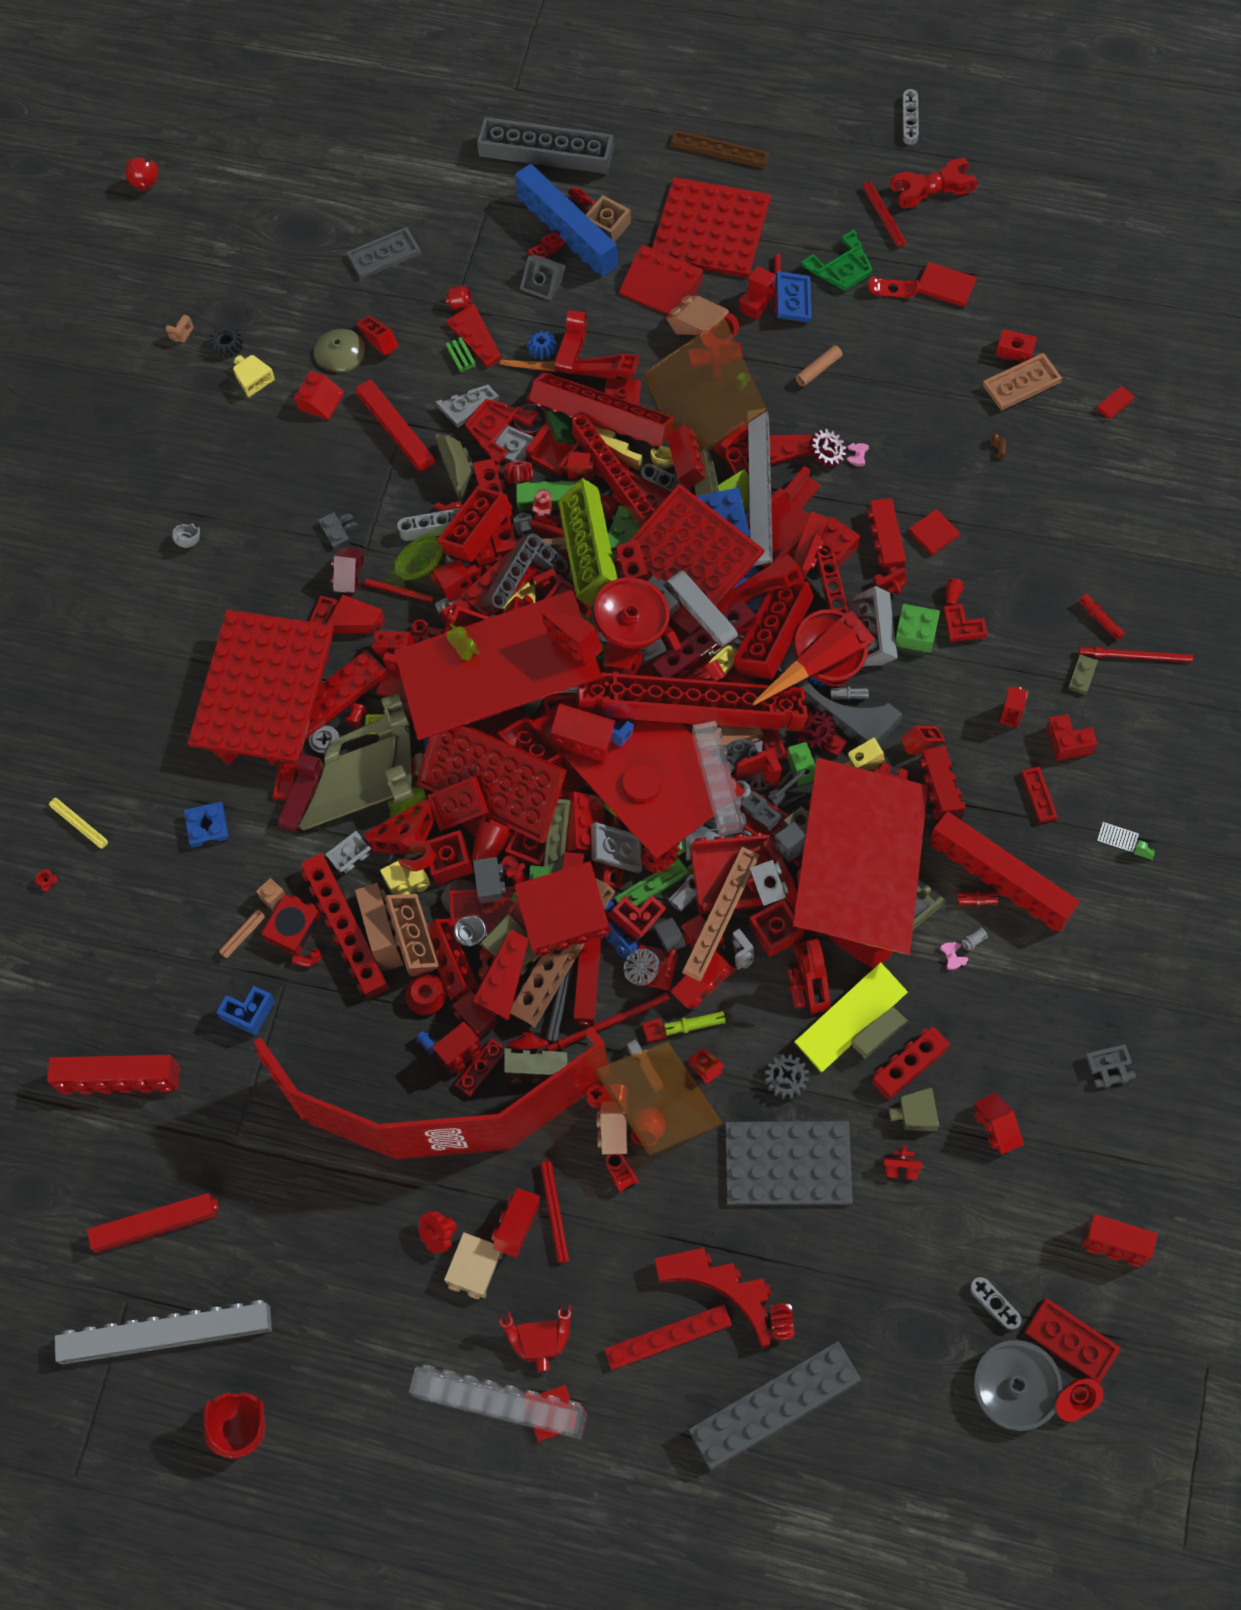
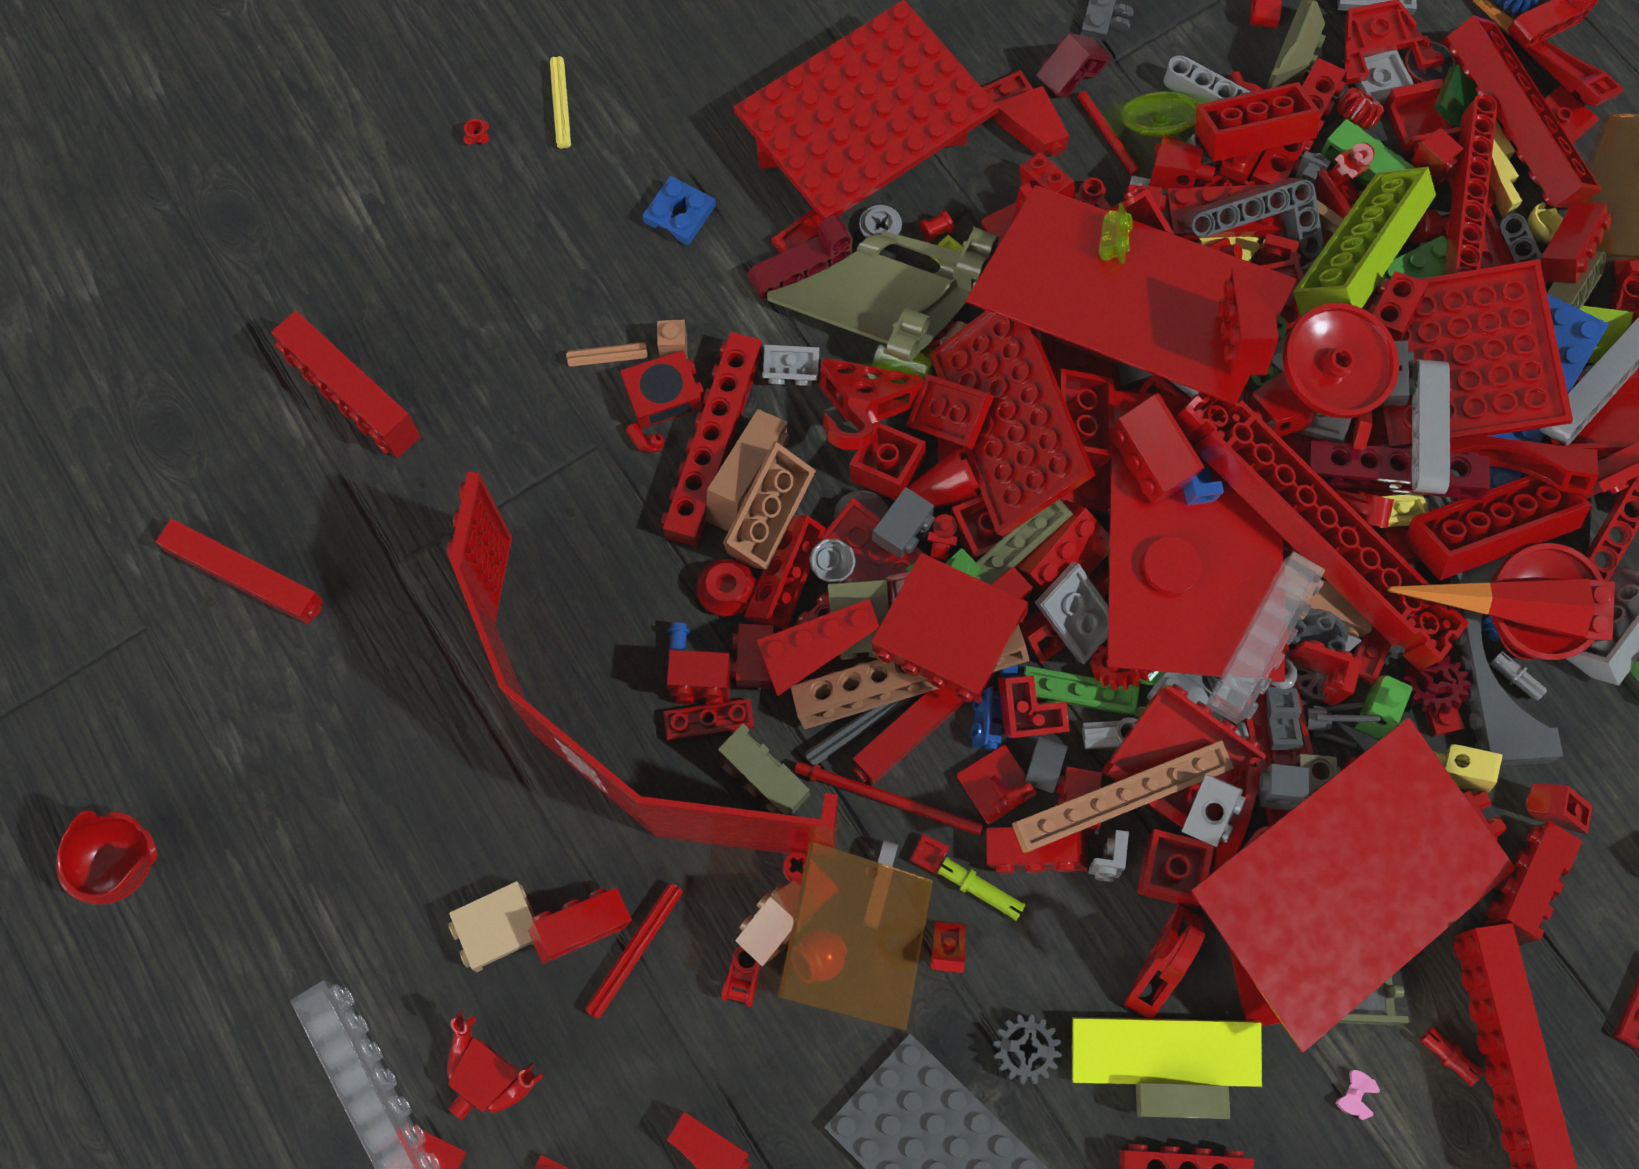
camera: 40 degrees right, 5 degrees up
light grey brick [55,1300,272,1364] -> none
blue brick [216,986,275,1036] -> none
red plate [265,650,389,765] -> none
light yellow brick [380,861,431,895] -> none
red plant [418,1211,456,1254] -> none
red dish [508,1032,548,1049] -> none
light grey wheel [624,949,659,986] -> none
red axle [787,968,806,1009] -> none
light grey pin [961,928,988,950] -> none

